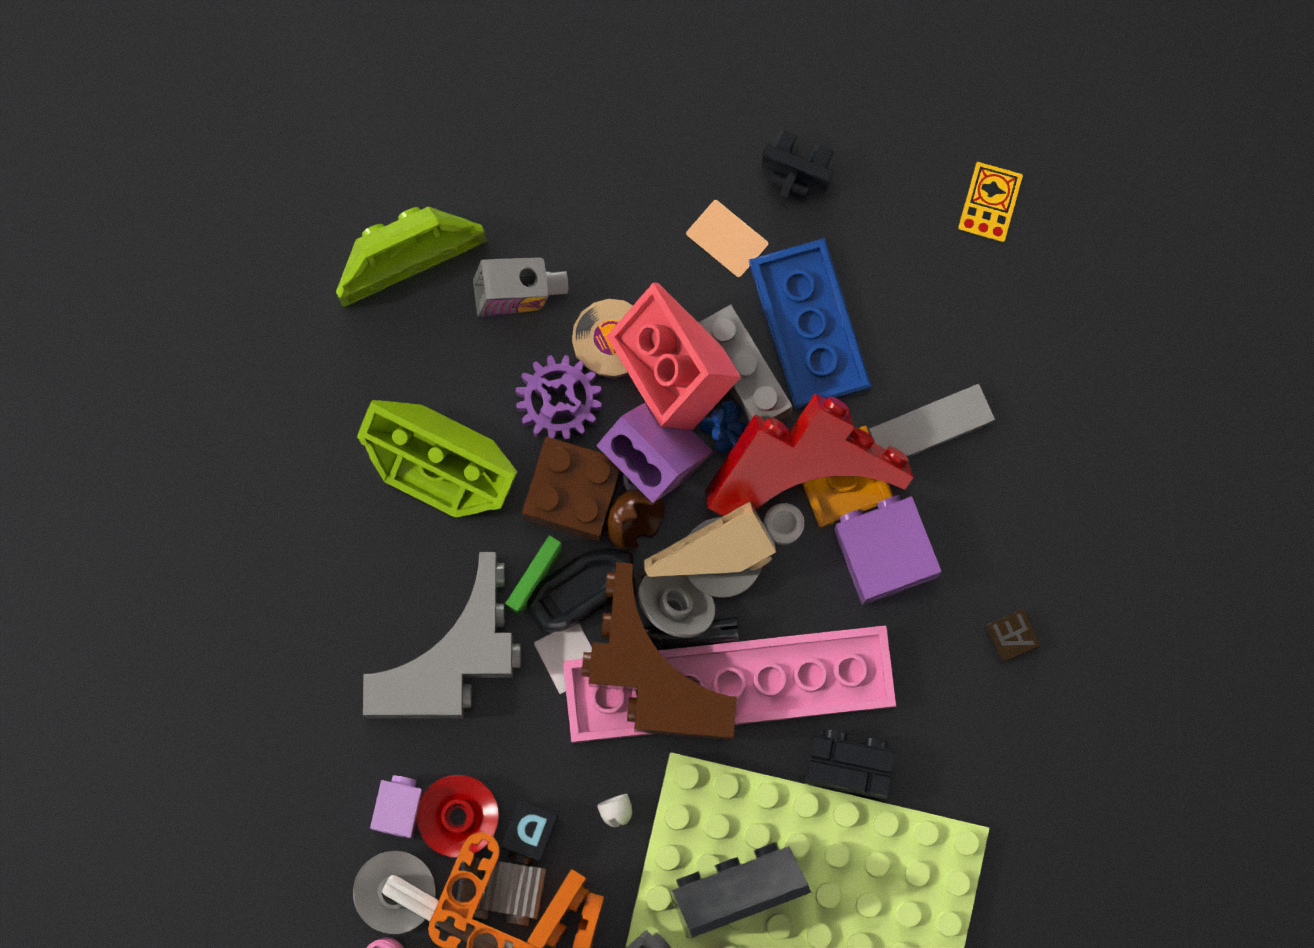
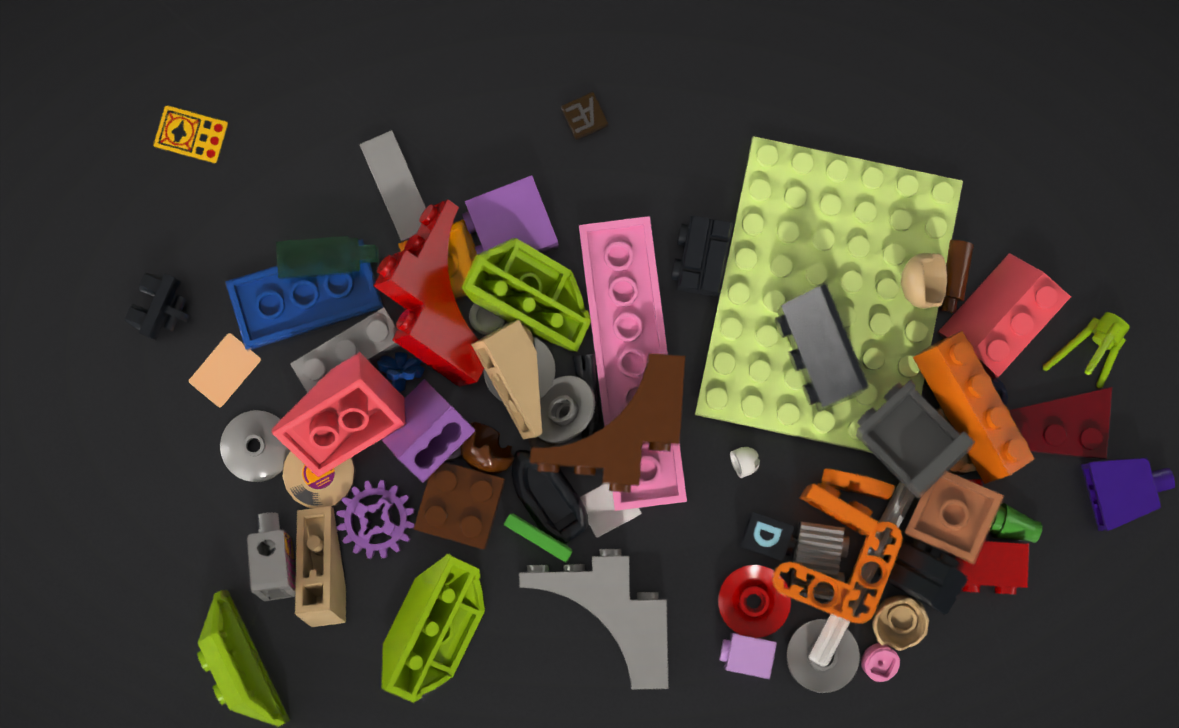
camera: 90 degrees left, 5 degrees up
none -> light grey dish [220,410,290,482]
none -> clear green hinge [276,236,379,279]
none -> tan slope [295,506,346,627]
none -> lime wedge [461,238,591,352]

